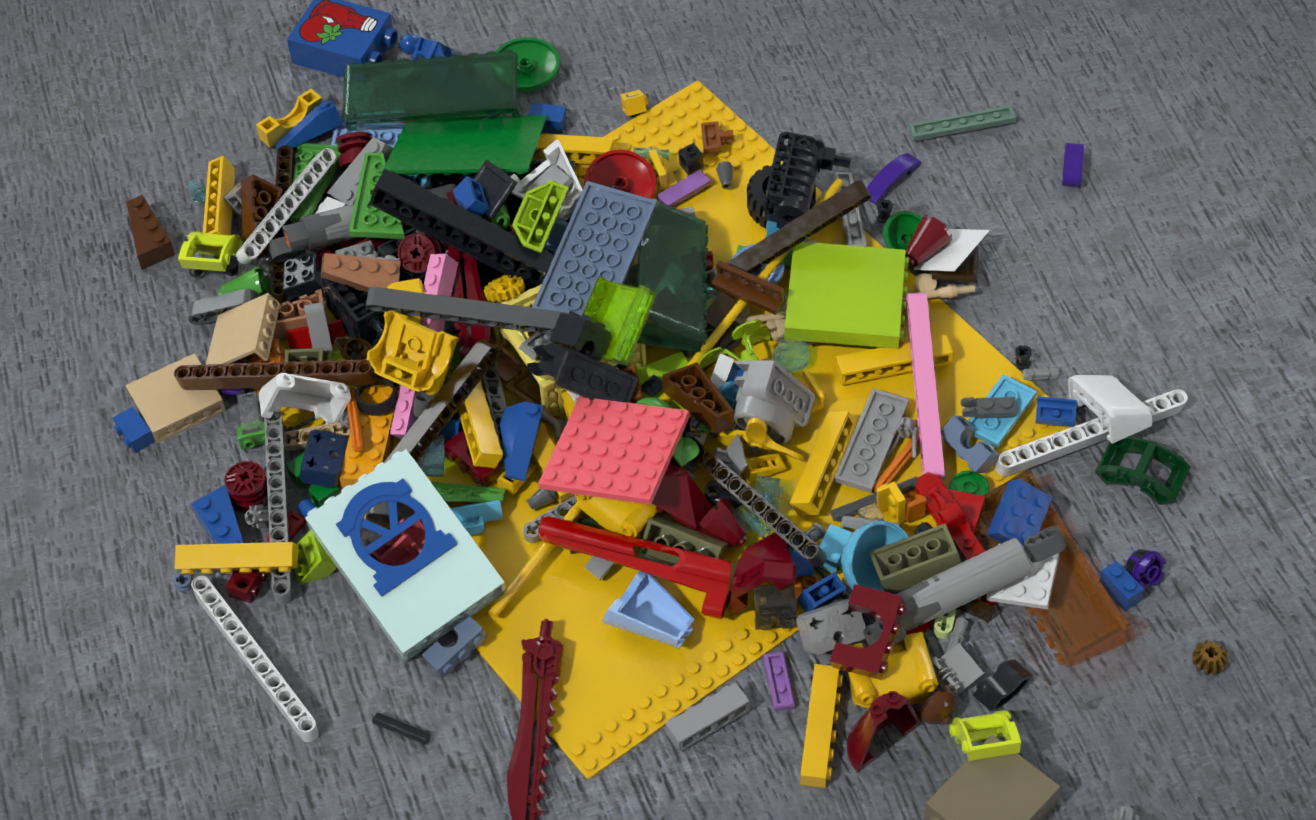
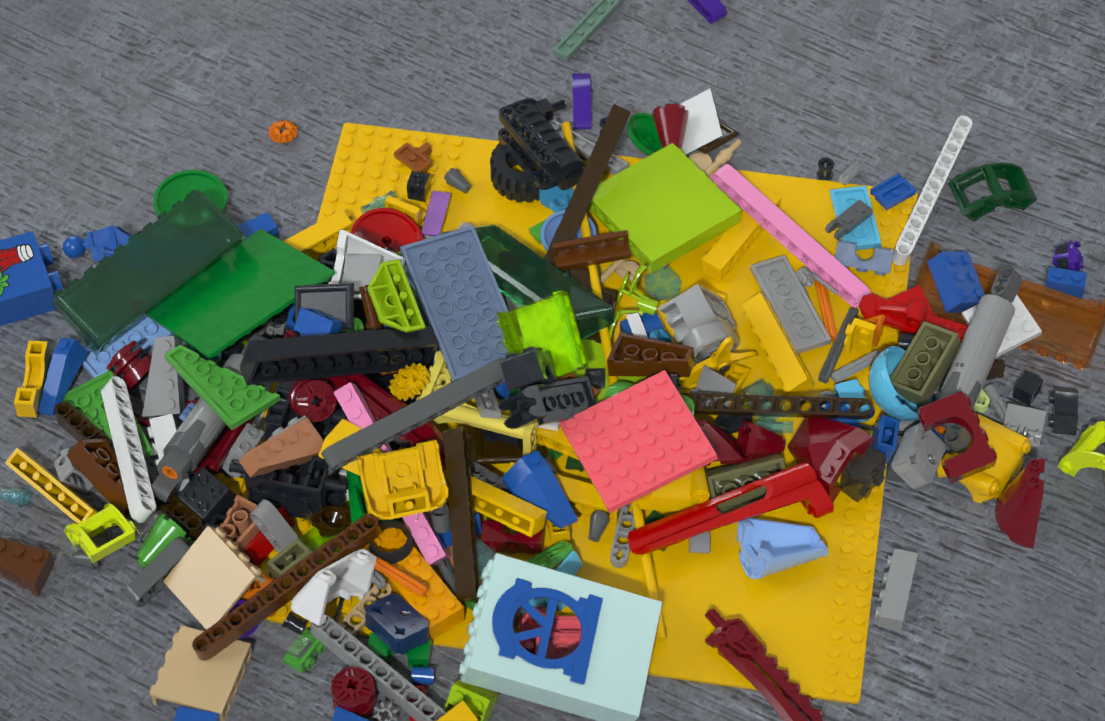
camera: 45 degrees left, 0 degrees up
sand blue arch [422,614,487,678] -> none
yellow brick [620,89,648,116] -> none
medium lavender tile [763,651,795,712] -> none
yellow brick [800,664,843,788] -> none
clear tile [857,503,884,521] -> none
reddish brown cylinder [914,685,956,725] -> none
green tile [949,470,989,498] -> none
white windscreen [1068,375,1153,444] -> none
none -> orange gear [269,119,297,143]
none -> black brick [1013,371,1043,406]

